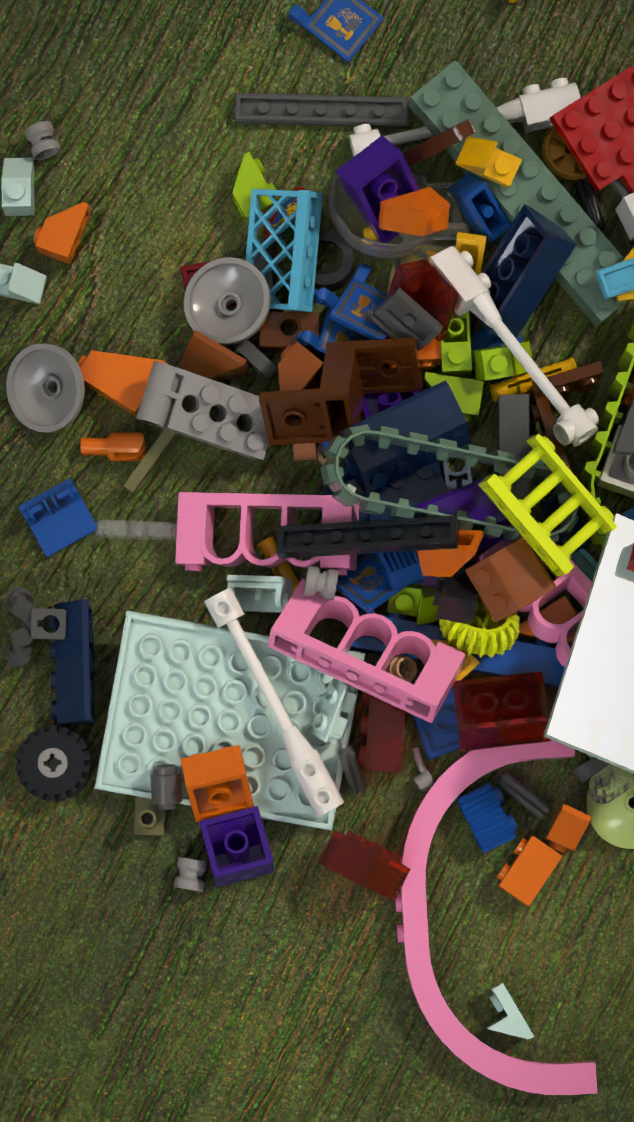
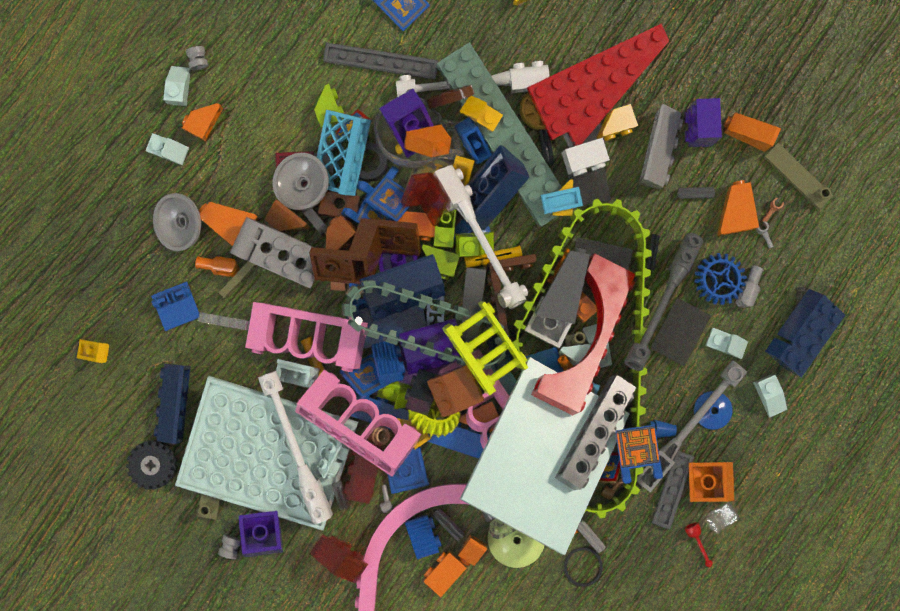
camera: 10 degrees right, 5 degrees up
dark grey piece [5,586,66,667] -> none
dark grey brick [150,764,182,810] -> none
orange slope [180,745,254,822] -> none
black plate [276,516,459,559] -> none
light grey wheel [304,565,339,600] -> none
dark grey plate [370,287,444,351] -> none
orange slope [417,530,483,577] -> none
clear red brick [452,671,551,751] -> none

